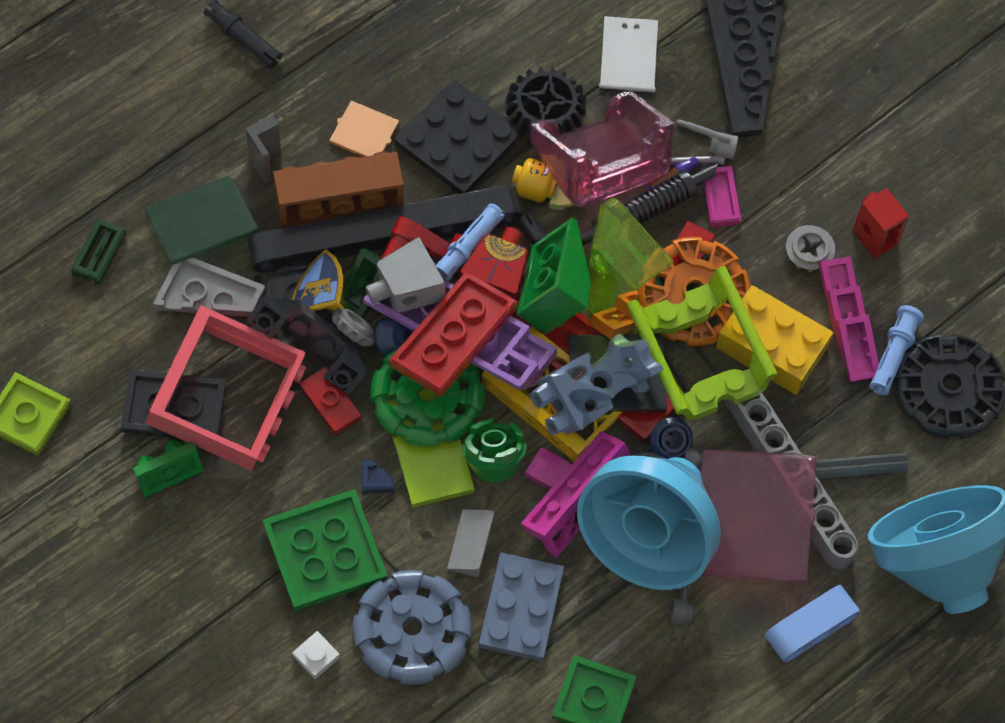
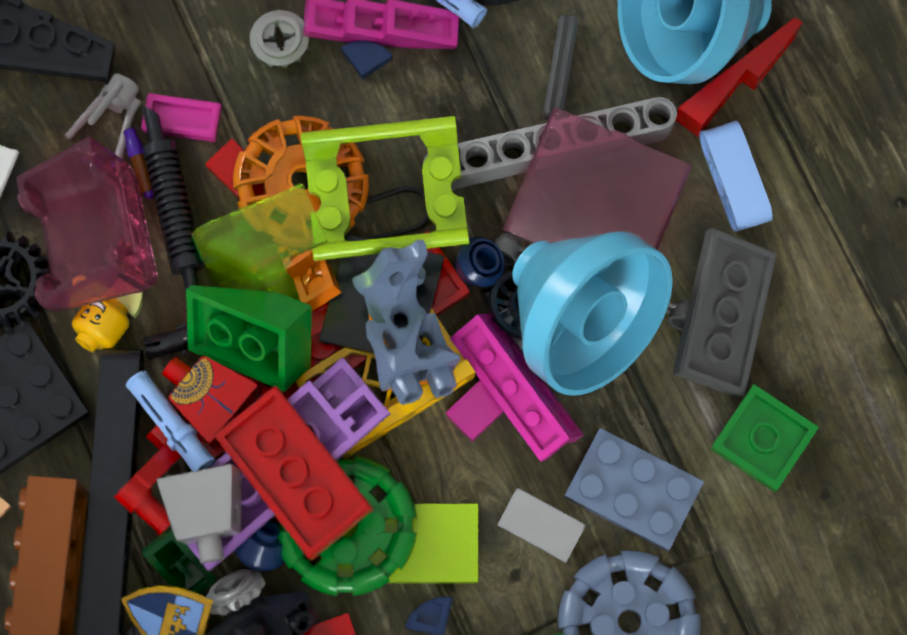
camera: 70 degrees left, 10 degrees up
green cone [462,419,527,483] -> none
yellow brick [716,285,833,396] -> none
none -> dark blue tile [341,41,393,80]
none -> dark grey tile [673,228,777,398]
none -> red slope [675,17,803,137]

